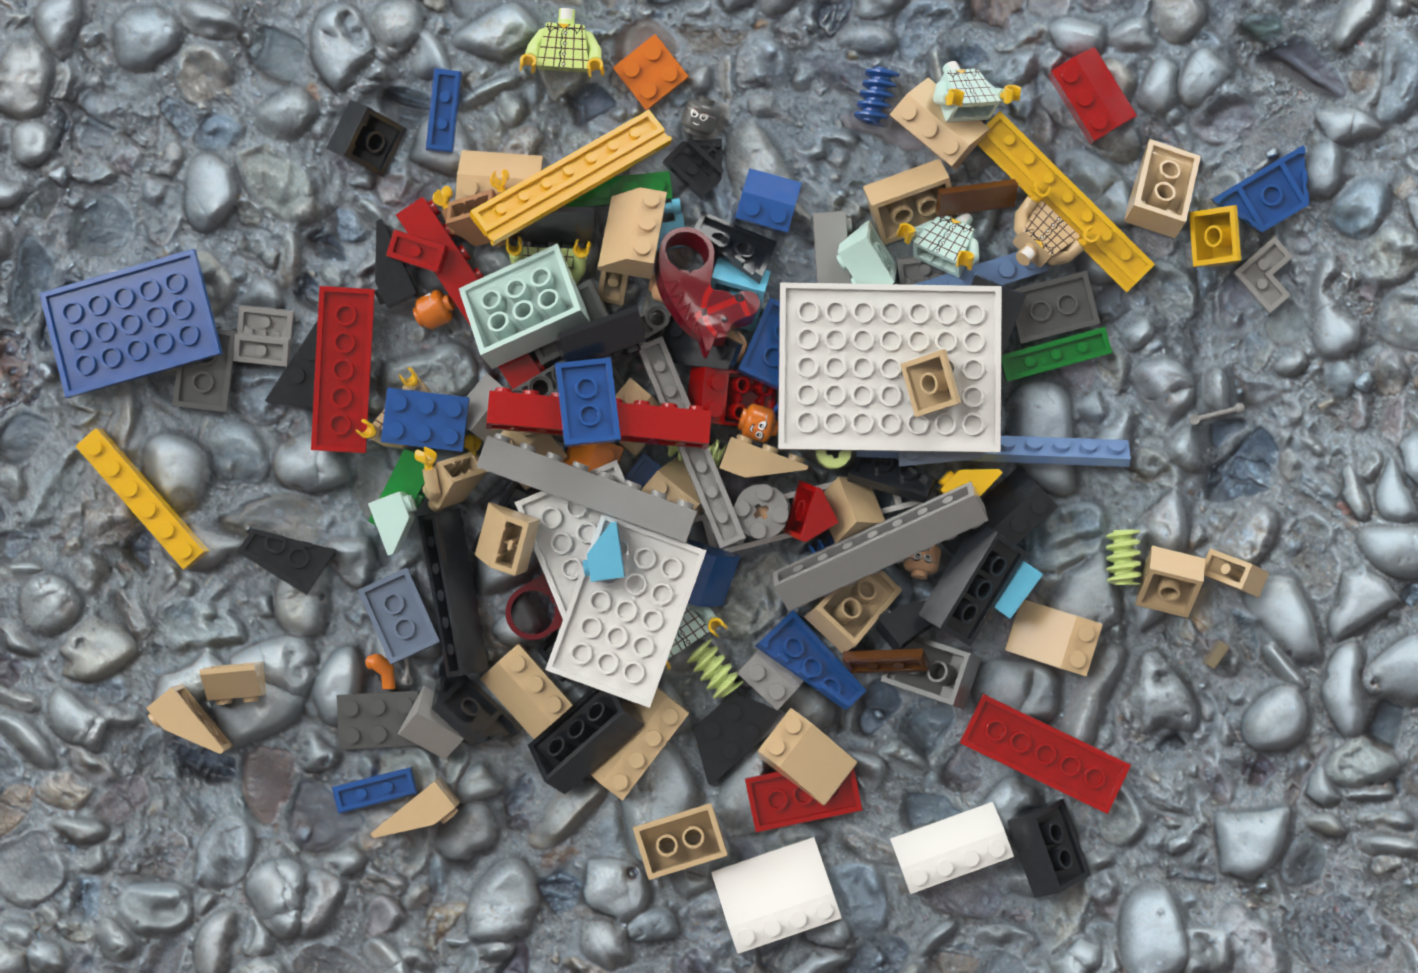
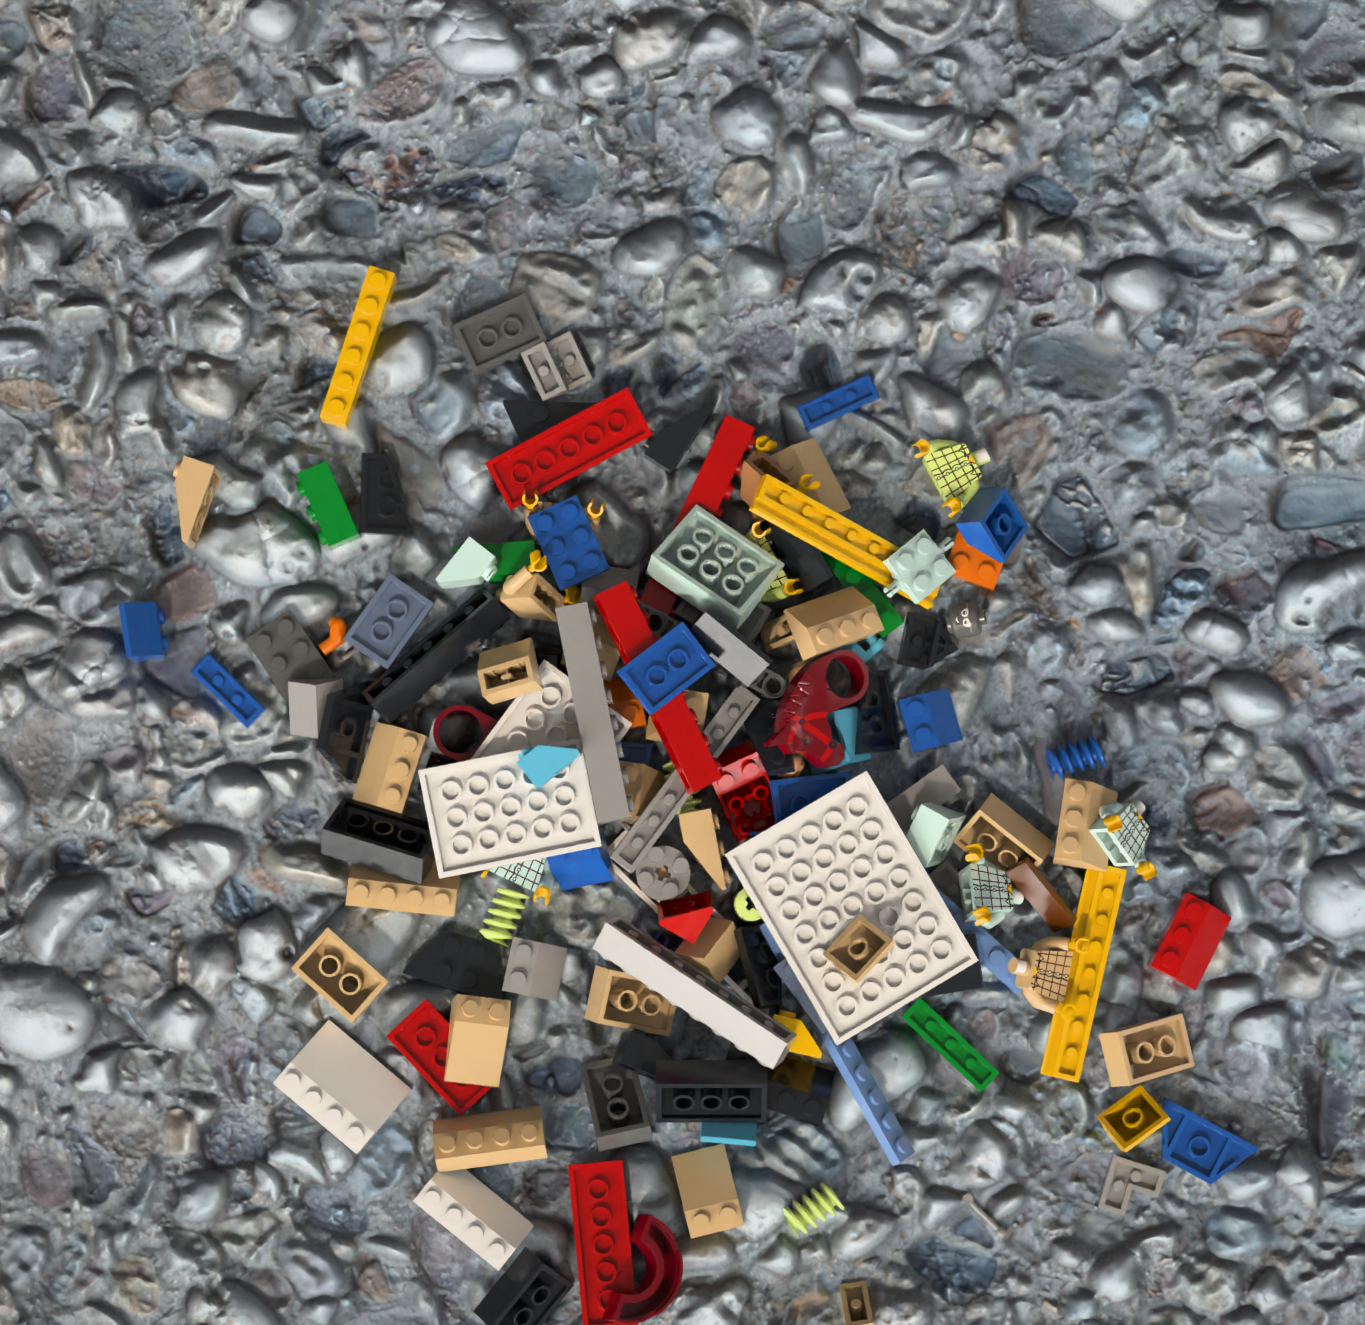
camera: 60 degrees right, 5 degrees down
plate [39,249,223,398] -> none
tan slope [199,661,266,705] -> none
black slope [326,100,407,177] -> none
tan slope [371,777,461,838] -> none
red plate [386,230,448,272] -> none
orange head [413,290,455,330] -> none
orange head [738,404,778,443] -> none
blue wing [755,610,867,710] -> none
reddish brown tile [842,649,929,673] -> none
light nougat head [903,545,941,580] -> none
dark grey plate [1012,271,1100,344] -> none
tan slope [1135,546,1205,618] -> none
none -> blue slope [119,602,170,662]
none -> green brick [295,461,361,550]
none -> tan slope [433,1105,548,1172]
none -> dark red brick [602,1214,683,1323]
none -> light aqua plate [883,529,956,605]
none -> blue slope [955,486,1029,563]

